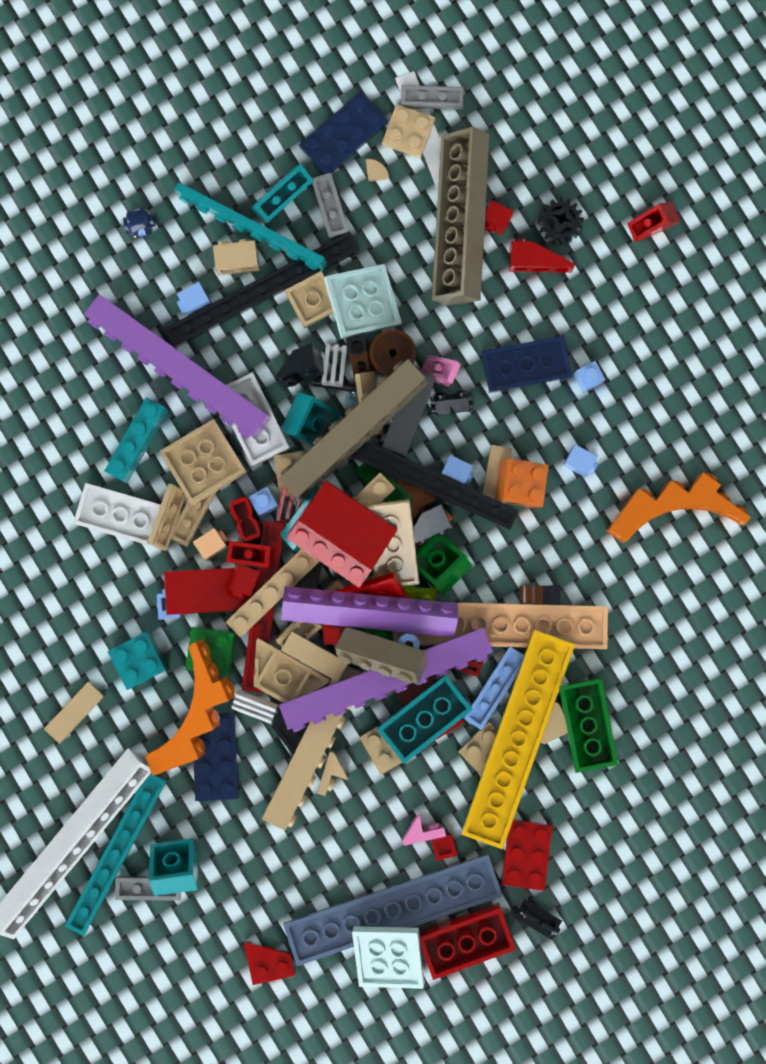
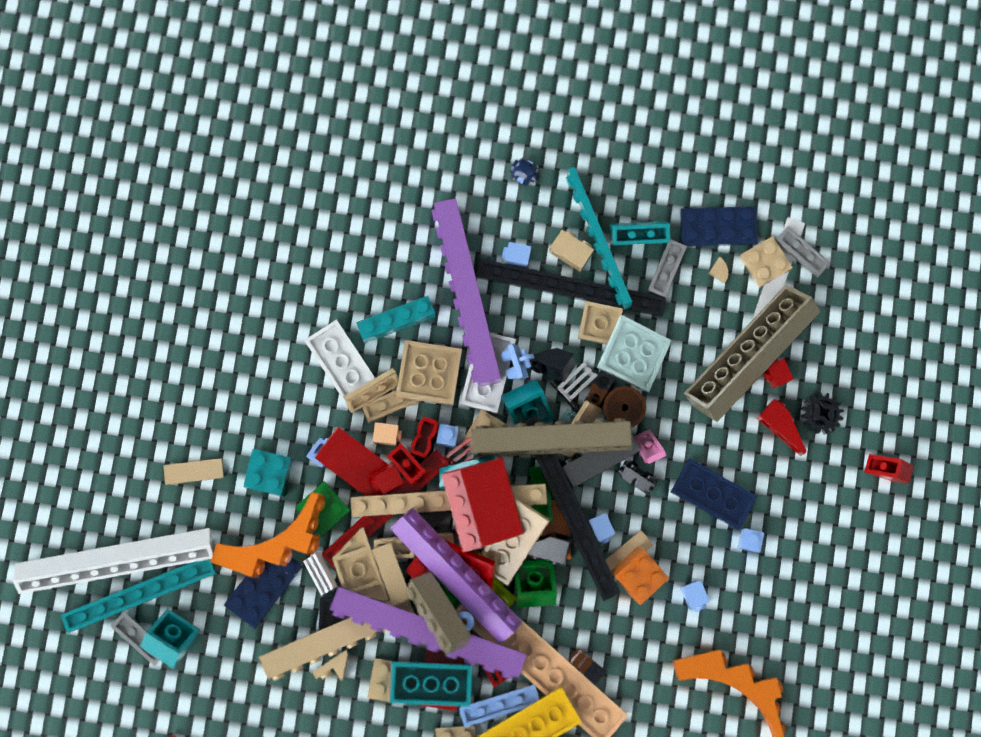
camera: 35 degrees right, 5 degrees down
none -> light blue hips [500,344,534,379]

